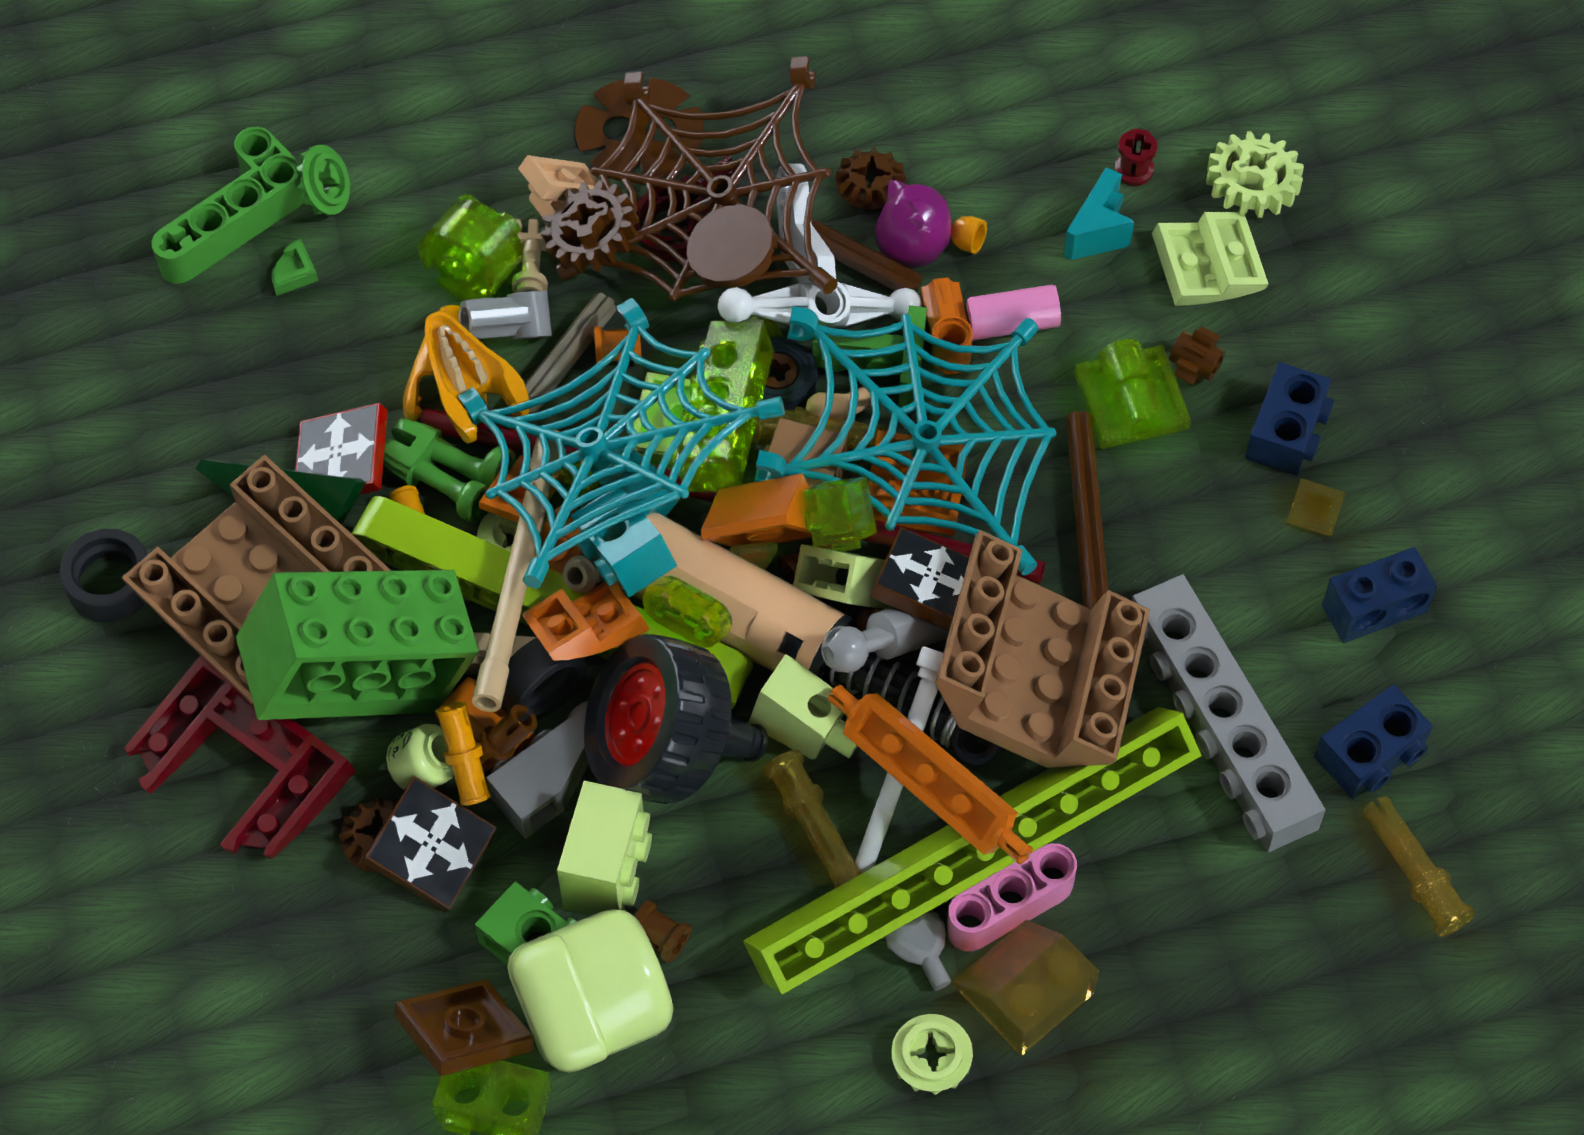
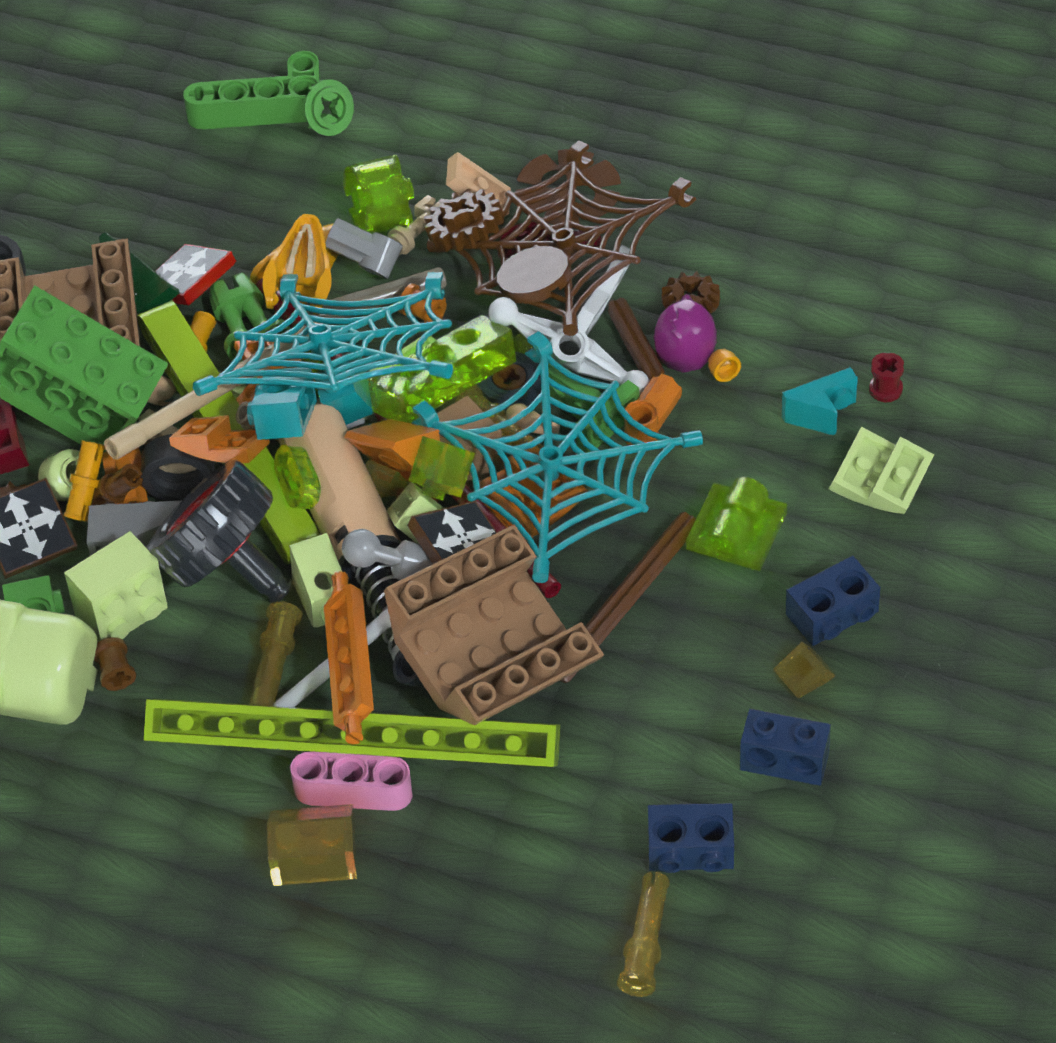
camera: 40 degrees right, 10 degrees down
bright green tile [272,238,318,296] -> none
light grey rock [884,910,951,991] -> none
yellowish green gear [891,1014,973,1095] -> none
bright pink brick [965,284,1061,341] -> none
light grey brick [1132,574,1326,853] -> none
reddish brown gear [1169,326,1225,385] -> none
yellowish green gear [1206,131,1304,218] -> none

